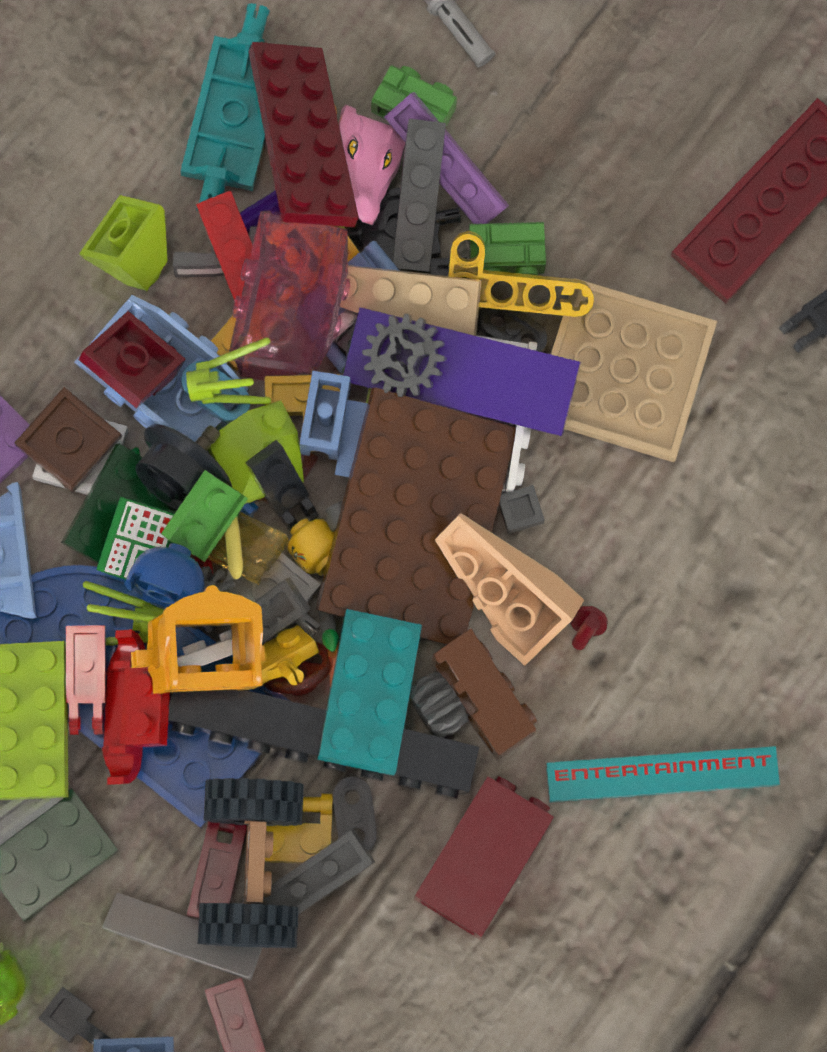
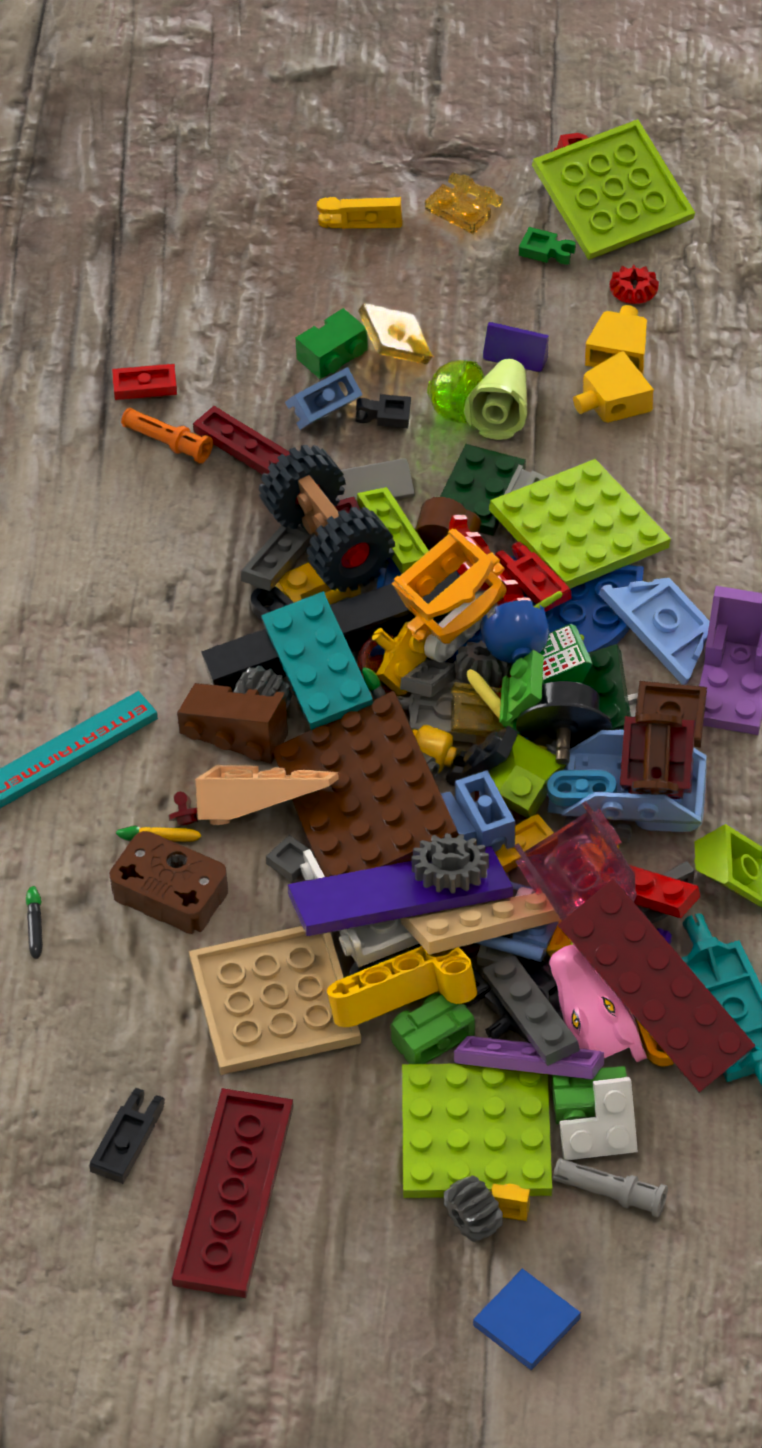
camera: 155 degrees right, 25 degrees down
lime plant [186,337,271,404] -> none
dark red brick [414,776,554,940] -> none
none -> black piece [25,886,43,959]
none -> reddish brown axle [109,831,228,934]
none -> yellow piece [116,826,202,842]
none -> lime plate [357,487,429,574]
none -> lime plate [402,1063,552,1198]
none -> reddish brown piece [415,497,482,550]
none -> dark grey gear [444,1175,503,1242]
none -> yellow plate [491,1184,530,1221]
none -> white plate [559,1077,638,1160]
none -> reddish brown hose [632,713,682,795]

